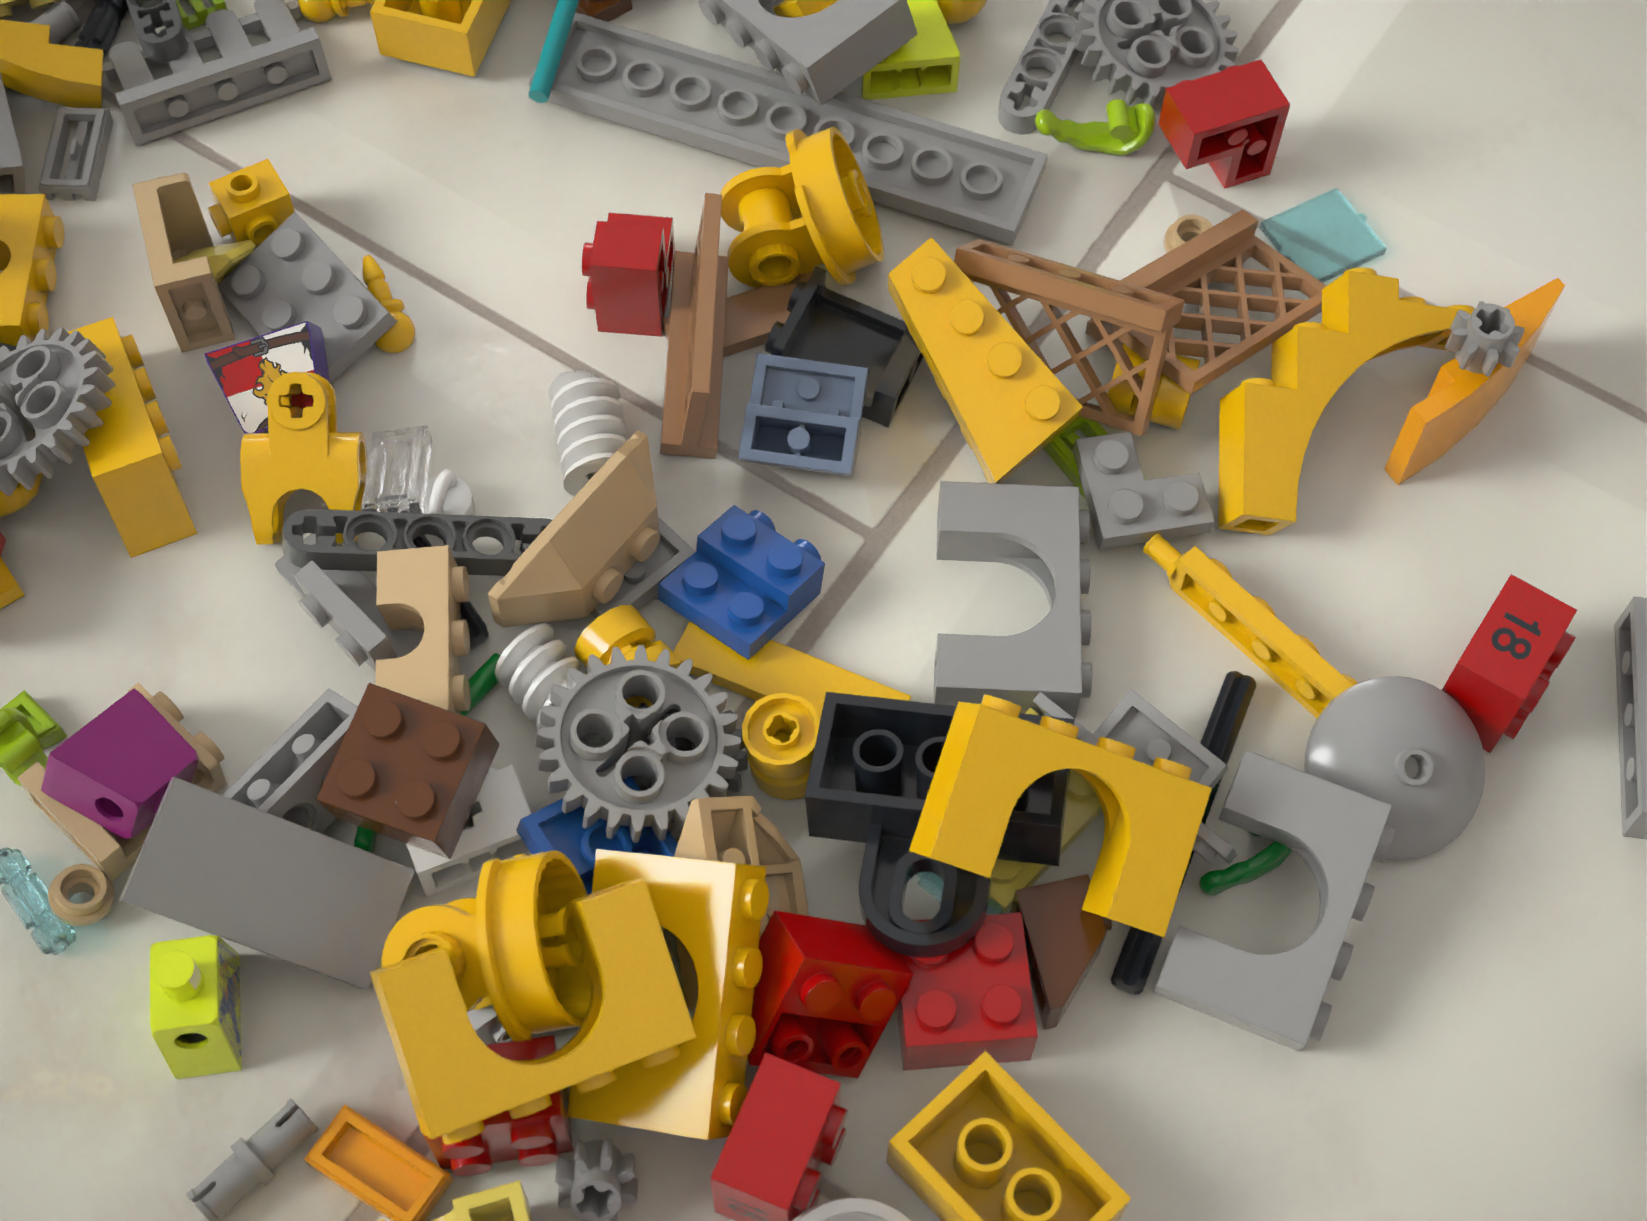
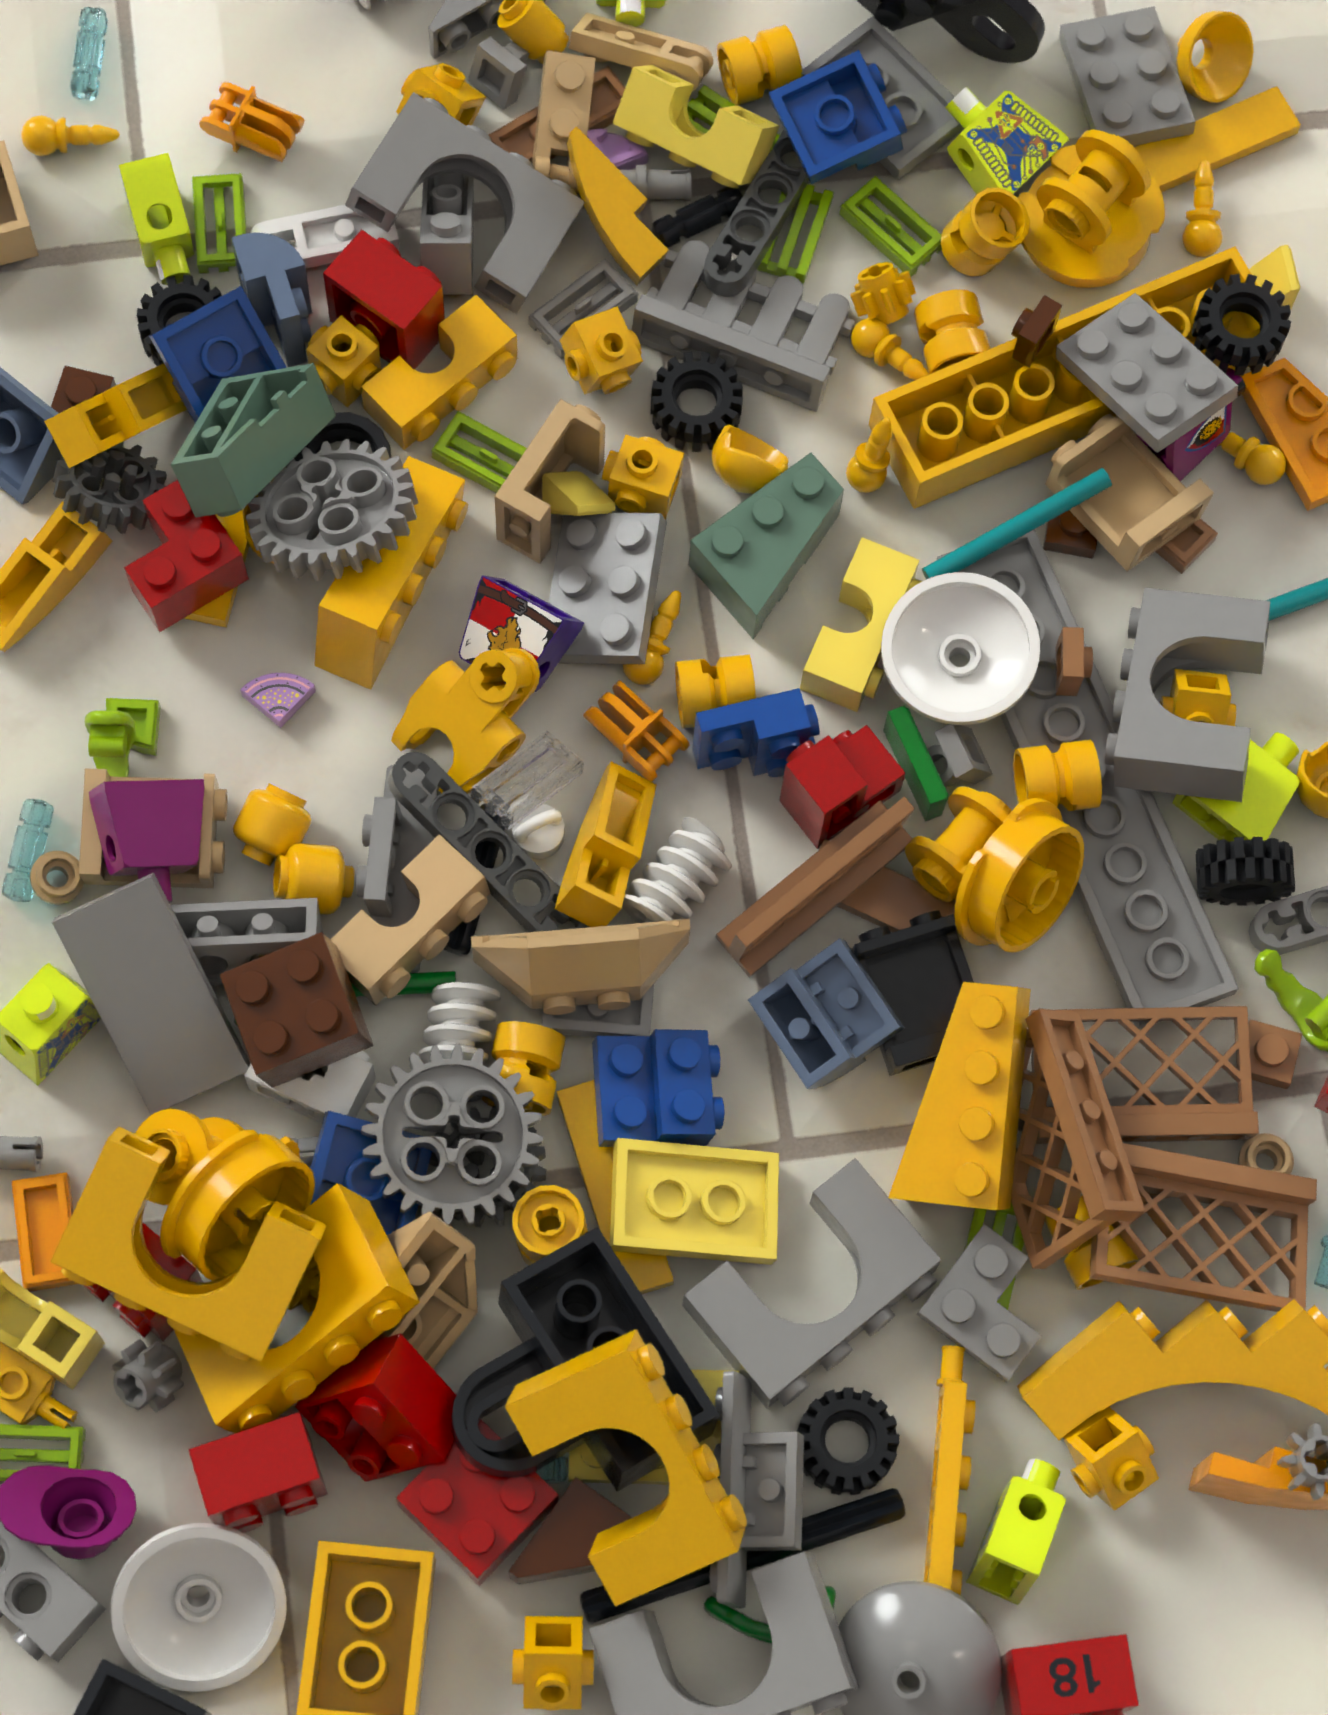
camera: 45 degrees right, 10 degrees up
none -> yellow head [233,783,312,866]
none -> lavender tile [240,673,316,728]
none -> yellow head [273,843,354,915]
none -> lime tile [431,411,527,493]
none -> yellow brick [512,1616,594,1710]
none -> yellow slope [555,761,657,927]
none -> yellow brick [559,306,643,395]
none -> light orange arm [583,680,690,782]
none -> light yellow plate [610,1138,779,1265]
none -> black tyre [651,352,743,452]
none -> yellow wheel [675,654,756,729]
none -> sand green wedge [688,452,844,640]
none -> blue plate [692,688,820,777]
none -> yellow hair [712,425,789,494]
none -> black tyre [797,1387,899,1495]
none -> light yellow arch [800,537,922,712]
none -> yellow bar [846,417,892,493]
none -> white dish [881,572,1040,725]
none -> green tile [883,705,949,822]
none -> light grey tile [928,724,993,787]
none -> neon yellow torso [966,1459,1066,1605]
none -> yellow wheel [1013,739,1102,811]
none -> medium nougat fence [1029,1006,1259,1144]
none -> medium nougat plate [1055,627,1093,696]
none -> yellow brick [1063,1407,1159,1511]
none -> black tyre [1195,837,1295,906]
none -> medium nougat plate [1236,1019,1302,1089]

